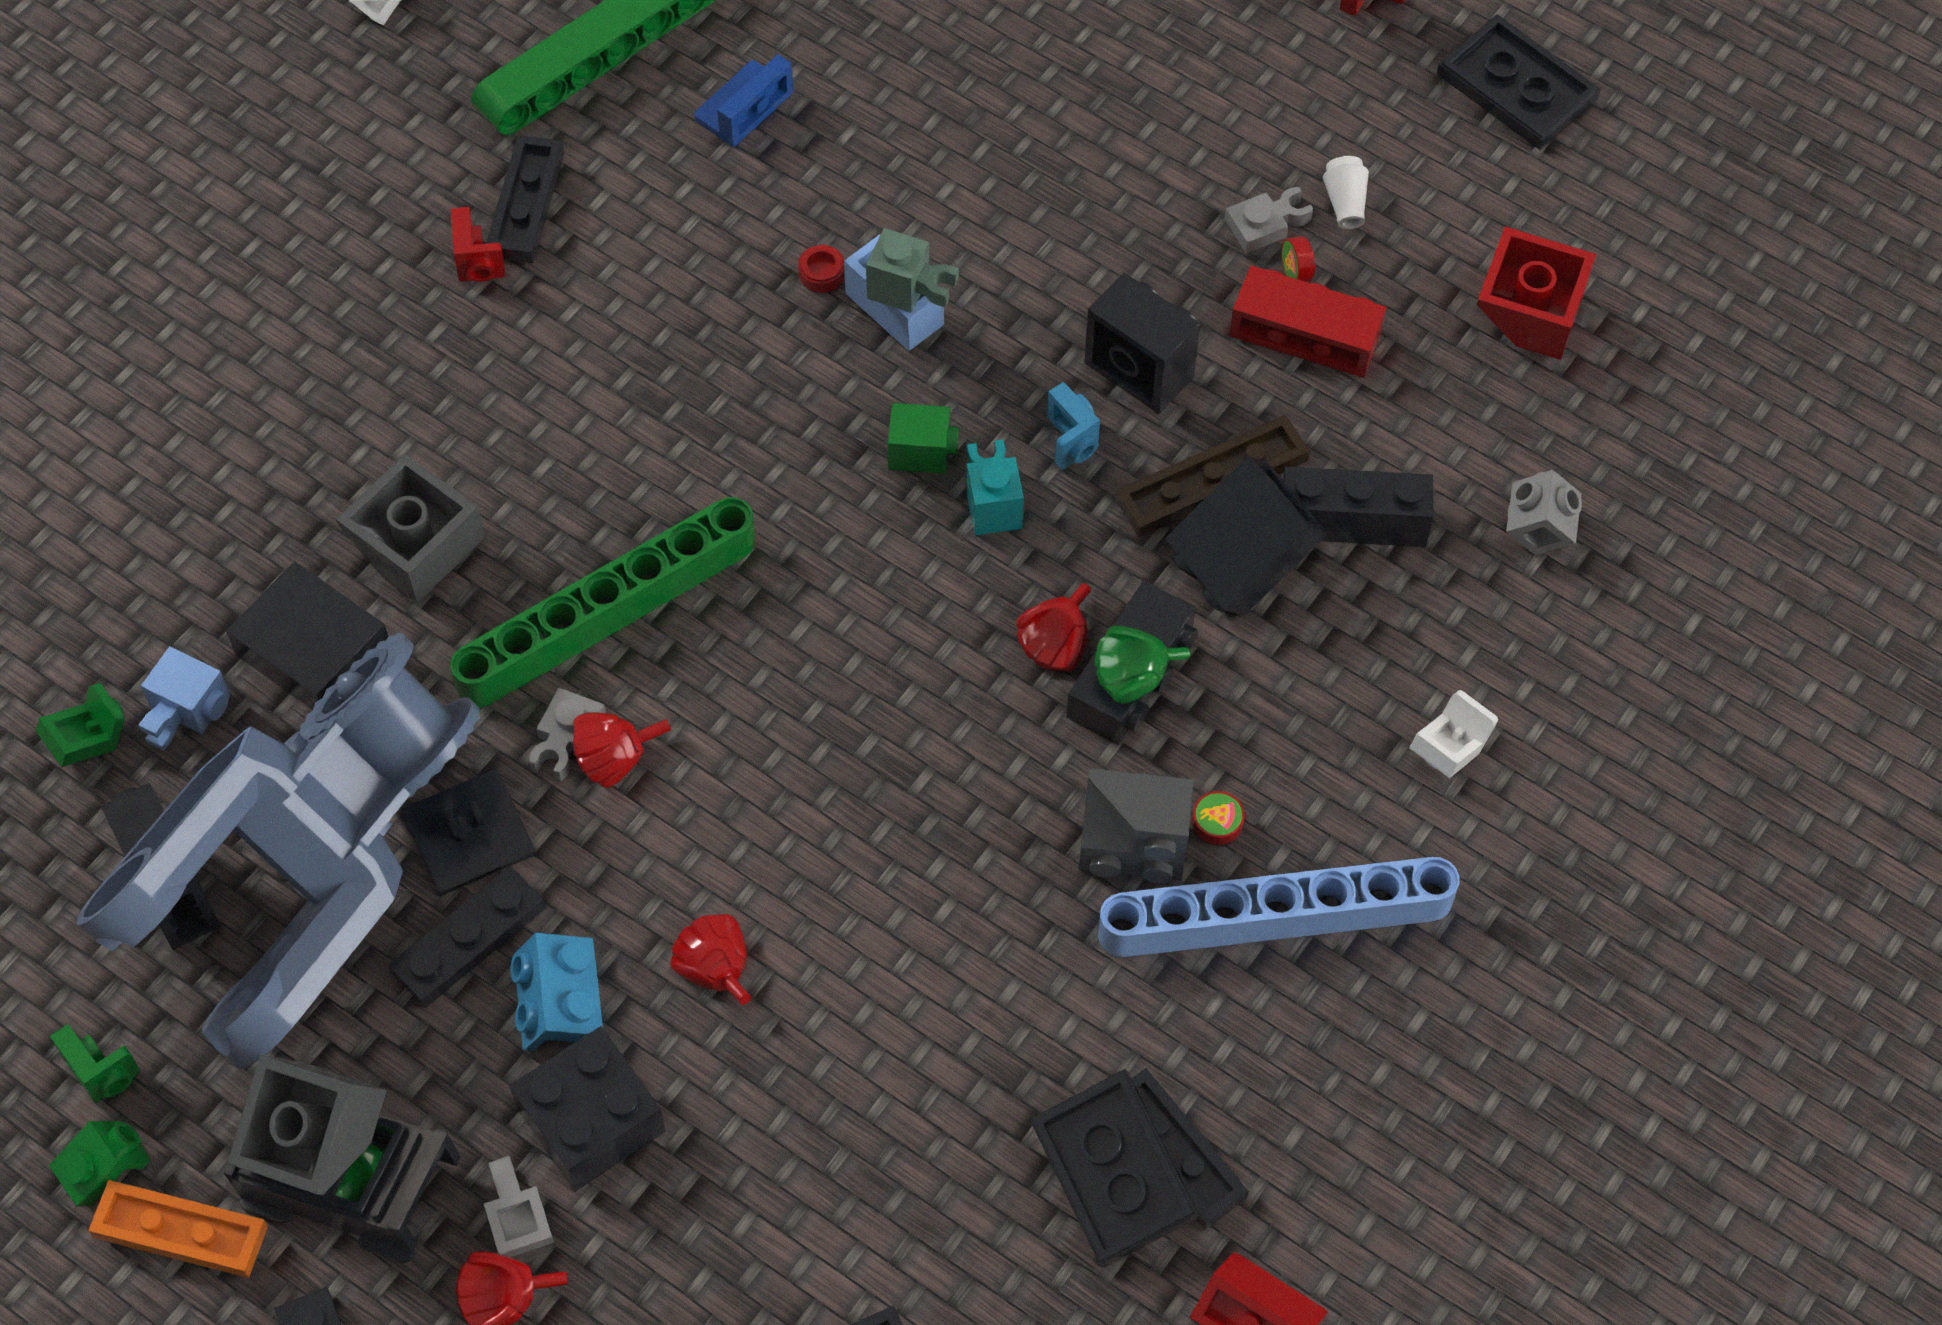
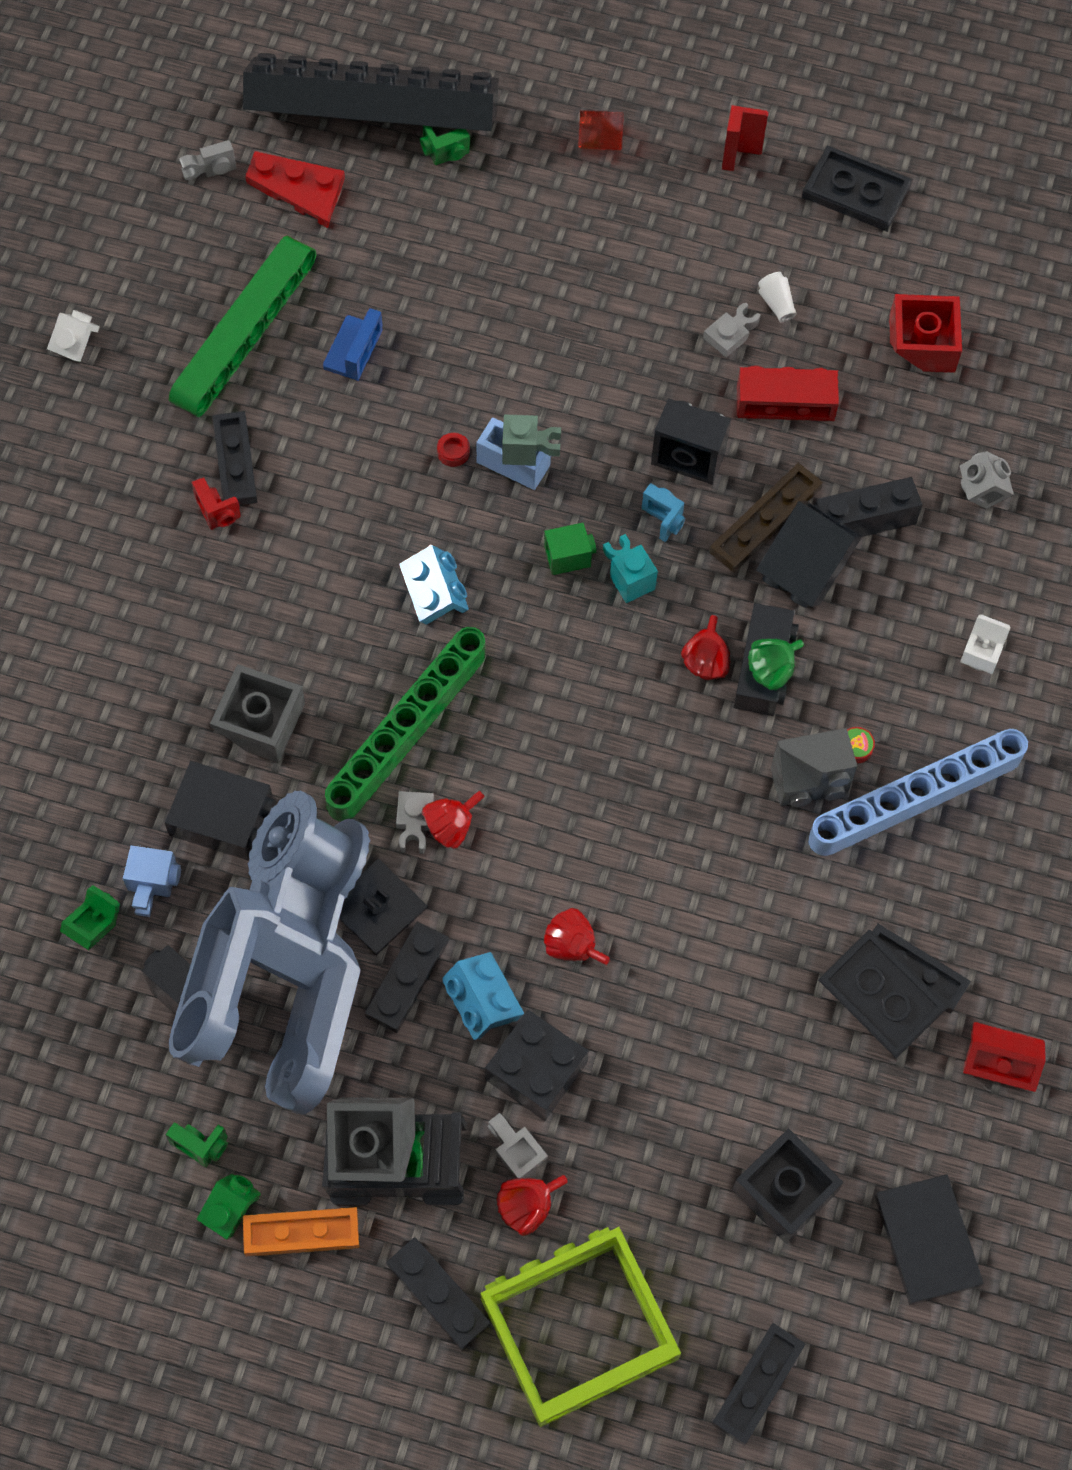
camera: 20 degrees left, 5 degrees up
red tile [1281,236,1315,283] -> none
none -> bracket [399,545,469,625]

